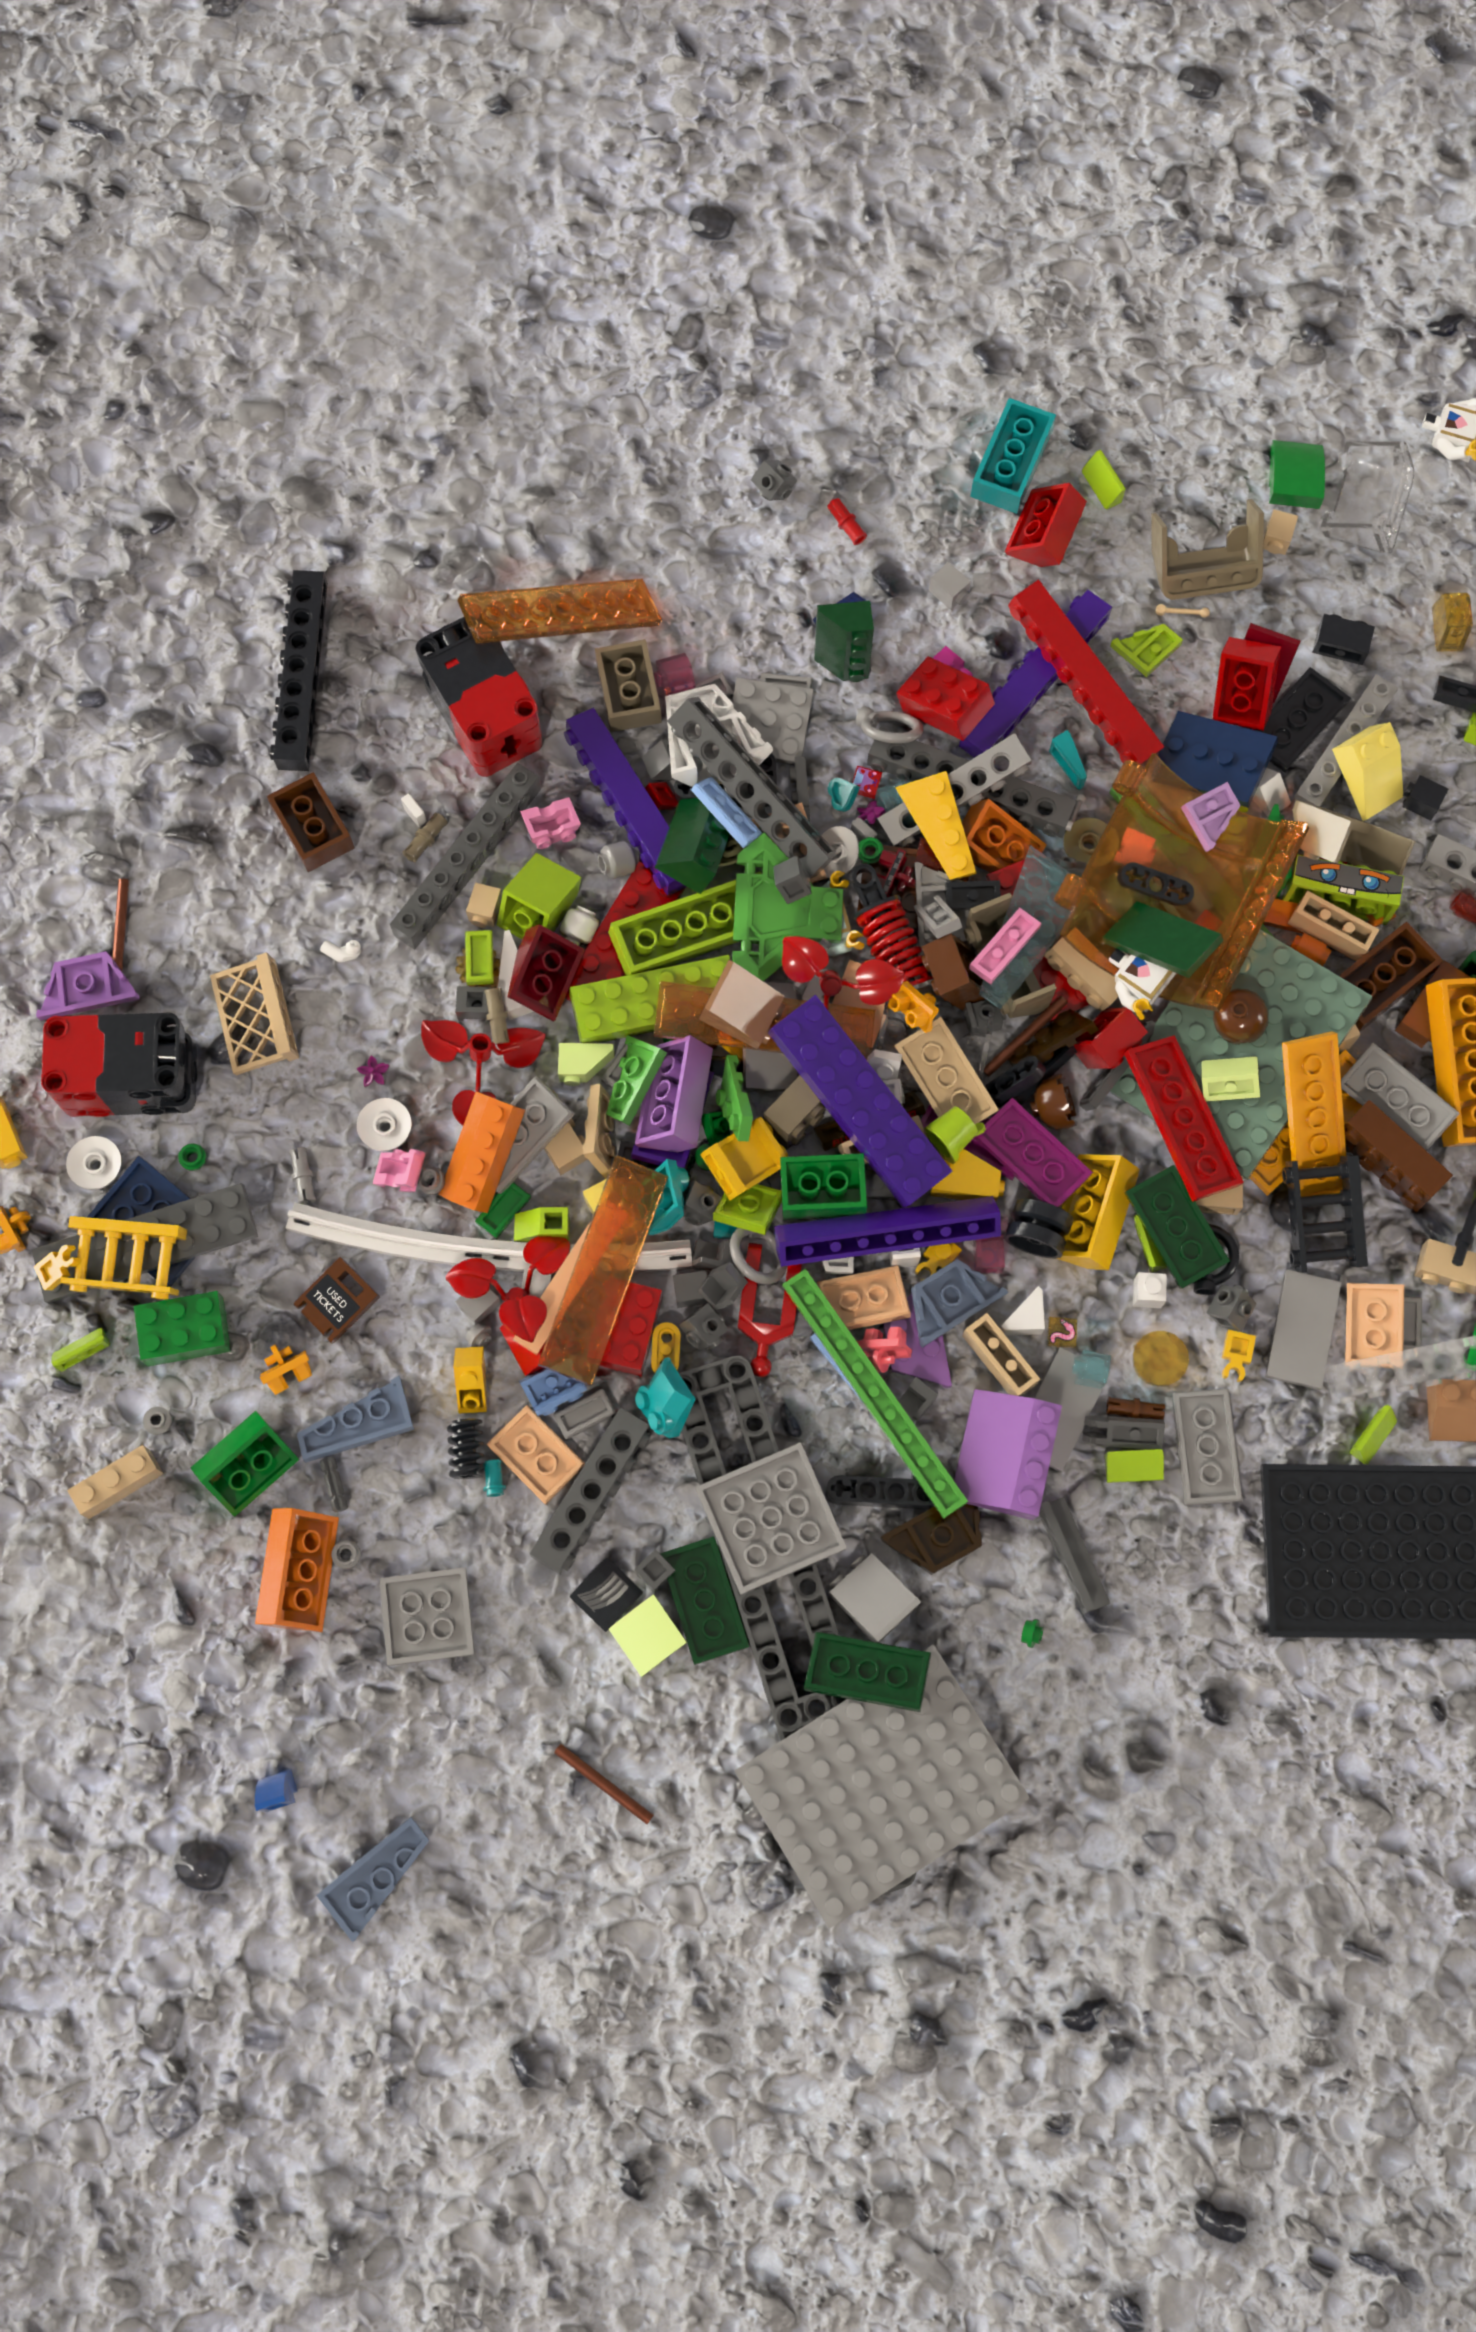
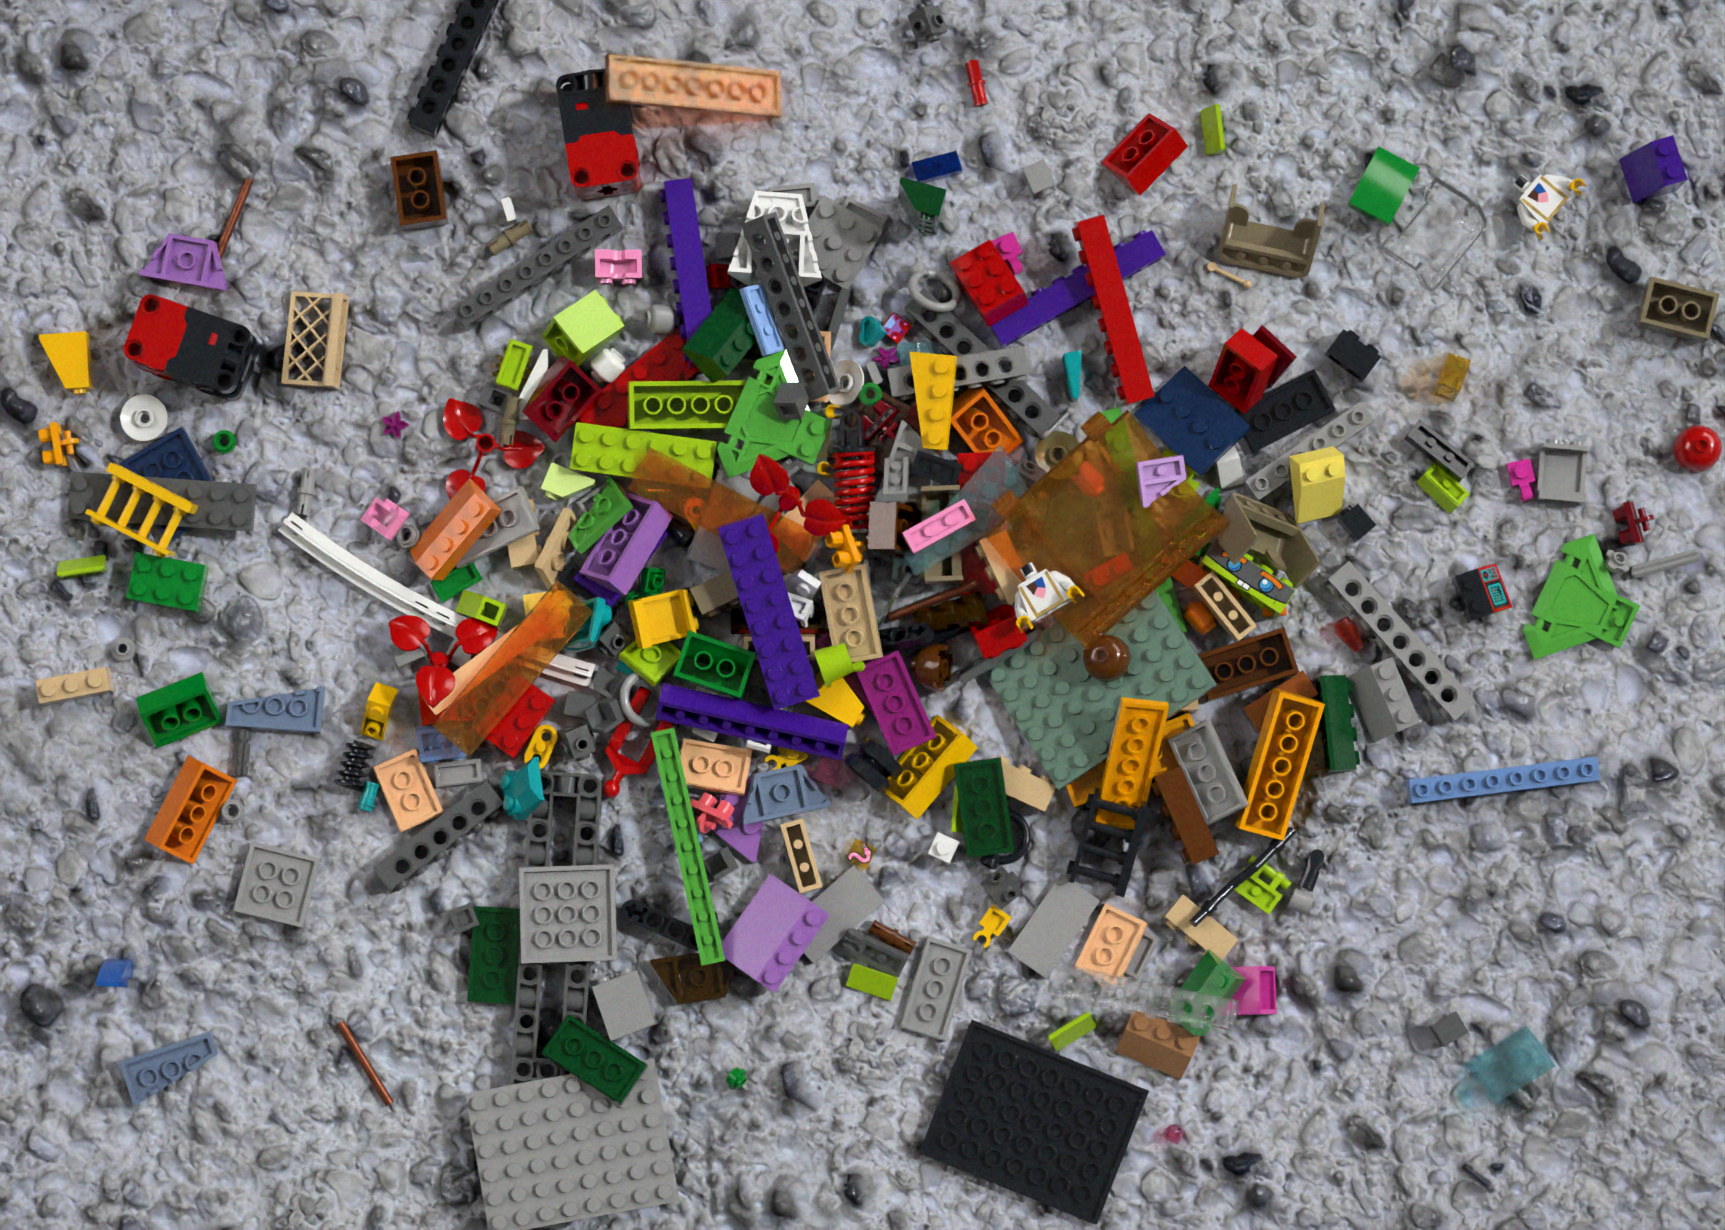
camera: 20 degrees right, 10 degrees up
yellow plate [34,1245,82,1290] -> none
light orange hips [260,1344,312,1395] -> none
container [293,1257,380,1344] -> none
white arm [320,940,361,963] -> none
white dish [357,1098,412,1151] -> none
tan brick [466,882,502,928] -> none
light grey plate [466,1323,492,1348] -> none
black sticker [570,1558,643,1632] -> none
dark tan brick [595,639,662,732] -> none
yellowish green slope [609,1594,688,1677] -> none
clear pink brick [654,653,696,696] -> none
slope [699,960,786,1049] -> none
bright green wing [716,1055,753,1141] -> none
teal brick [970,398,1056,514] -> none
white slope [1000,1286,1045,1336] -> none
dark grey fence [1039,1497,1110,1615] -> none
clear light blue brick [1072,1350,1111,1389] -> none
dark green tile [1103,901,1224,978] -> none
lime wing [1110,624,1183,677] -> none
black beam [1117,863,1194,906] -> none
red plate [1124,1035,1244,1202] -> none
clear yellow tile [1132,1331,1189,1387] -> none
yellowish green panel [1202,1057,1260,1101] -> none
tan brick [1263,509,1298,555] -> none

